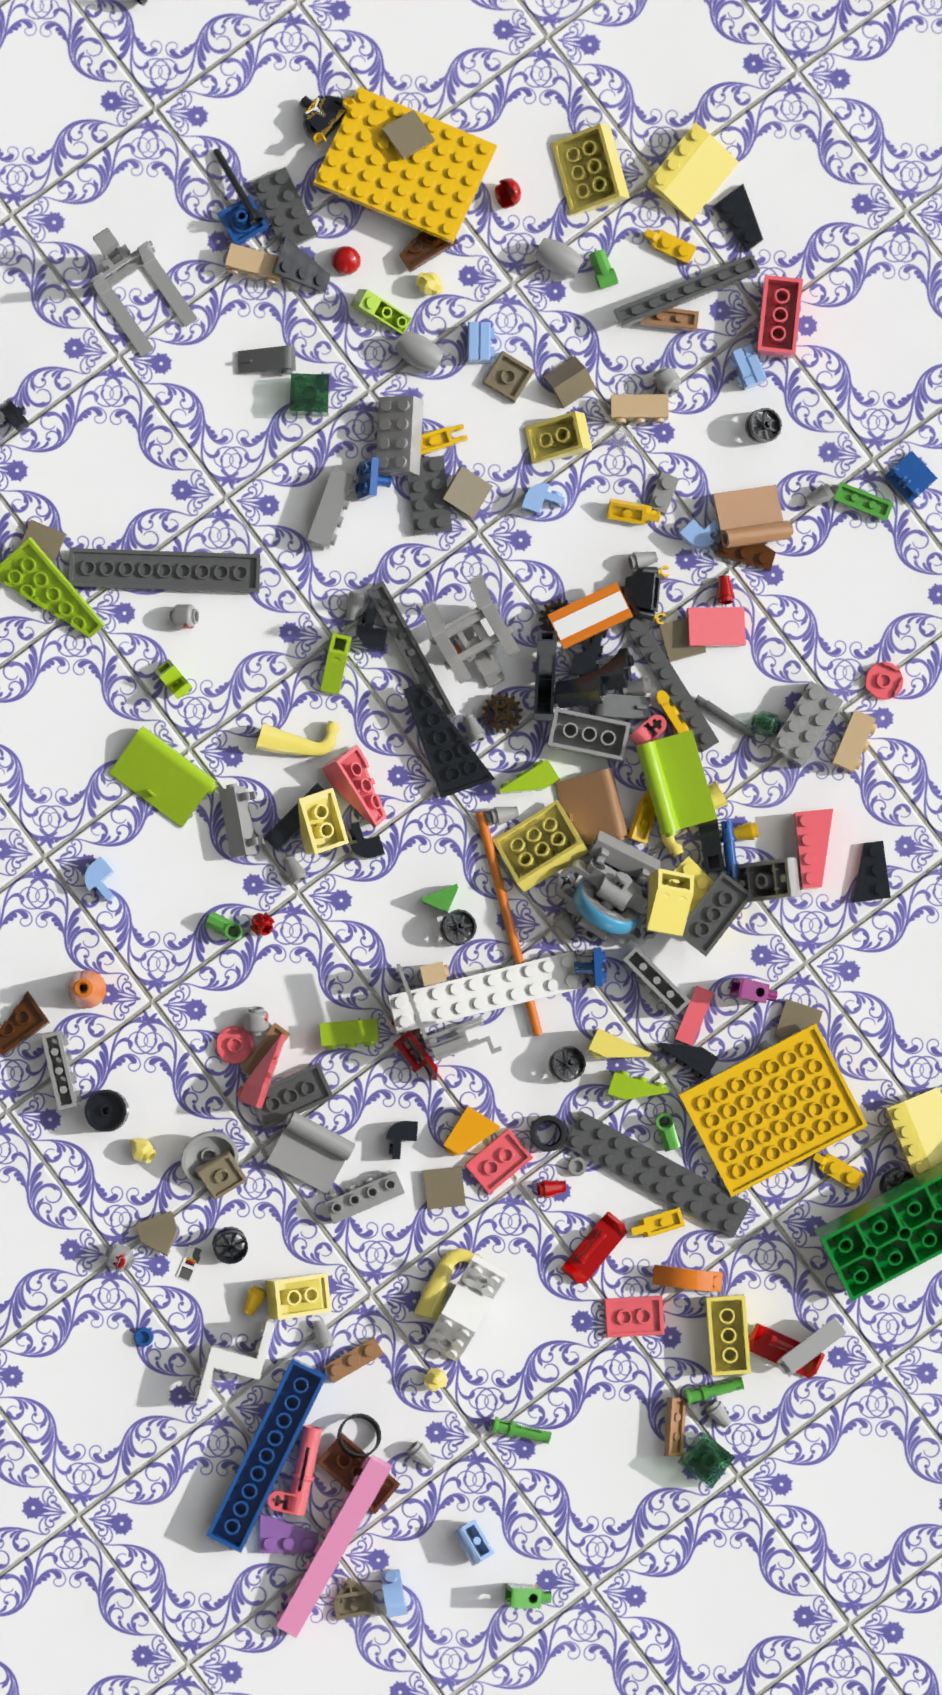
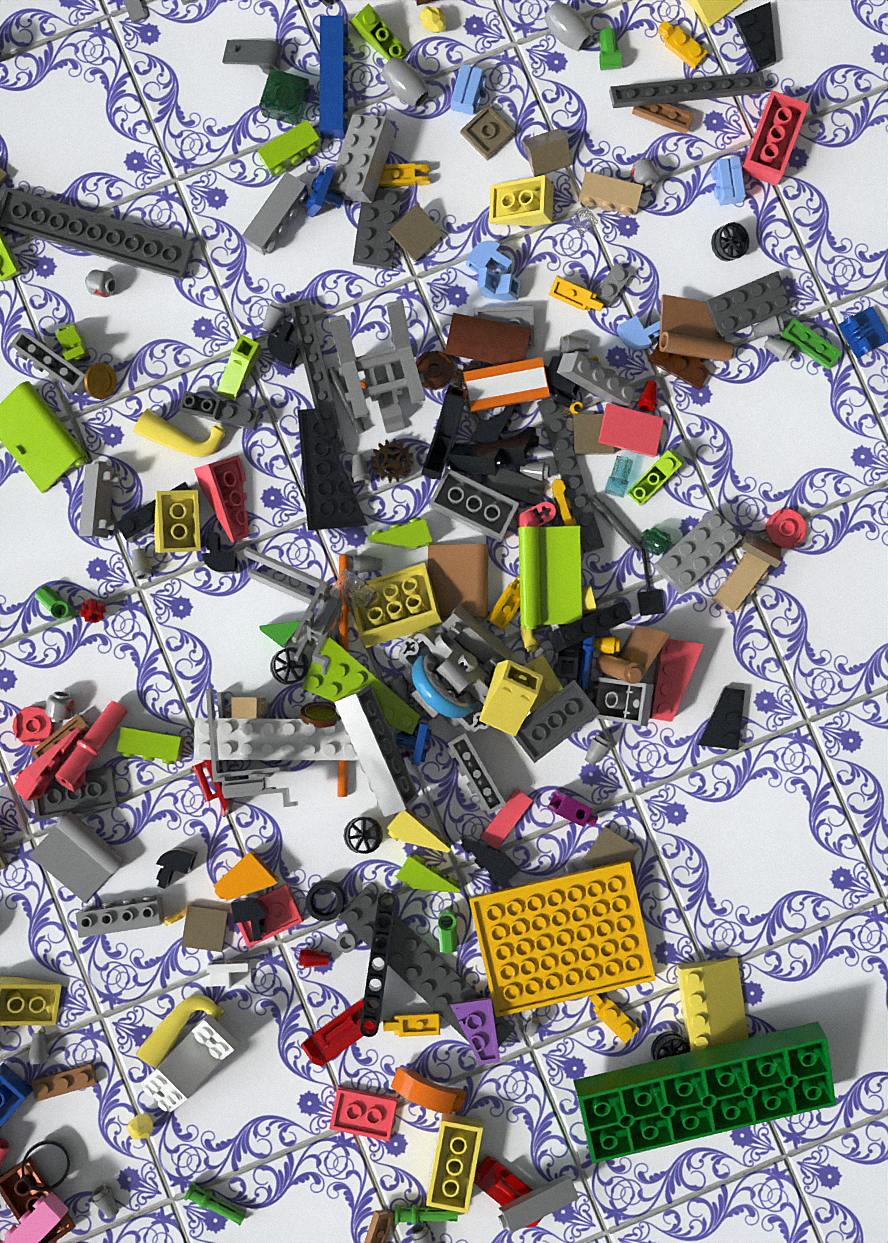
camera: 15 degrees right, 0 degrees up
none -> light grey brick [10,329,86,396]
none -> coral piece [55,701,128,793]
none -> pearl gold piece [84,363,117,400]
none -> clear yellow tile [162,910,184,926]
none -> dark grey slope [179,391,262,431]
none -> white panel [207,959,252,989]
none -> black brick [231,897,269,941]
none -> light grey piece [244,547,343,675]
none -> lime brick [257,120,322,178]
none -> reddish brown tile [300,702,341,728]
none -> lime wing [301,637,421,735]
none -> blue brick [319,15,348,139]
none -> dark grey piece [327,367,366,434]
none -> clear wing [330,568,378,608]
none -> brick [335,684,419,817]
none -> black beam [360,889,397,1037]
none -> reddish brown tile [416,350,454,390]
none -> copper slope [445,313,531,365]
none -> medium lavender wing [450,997,500,1065]
none -> light grey wing [474,306,535,347]
none -> light blue brick [478,267,521,301]
none -> light grey tile [523,1014,539,1037]
none -> black arch [548,601,632,652]
none -> light grey brick [557,351,636,406]
none -> light grey cone [584,734,611,766]
none -> medium nougat door [596,625,670,684]
none -> clear light blue piece [604,456,633,498]
none -> lime slope [626,447,686,506]
none -> black piece [637,548,664,616]
none -> dark grey plate [705,271,792,339]
none -> dark tan tile [741,530,781,567]
none -> light grey cone [764,336,795,362]

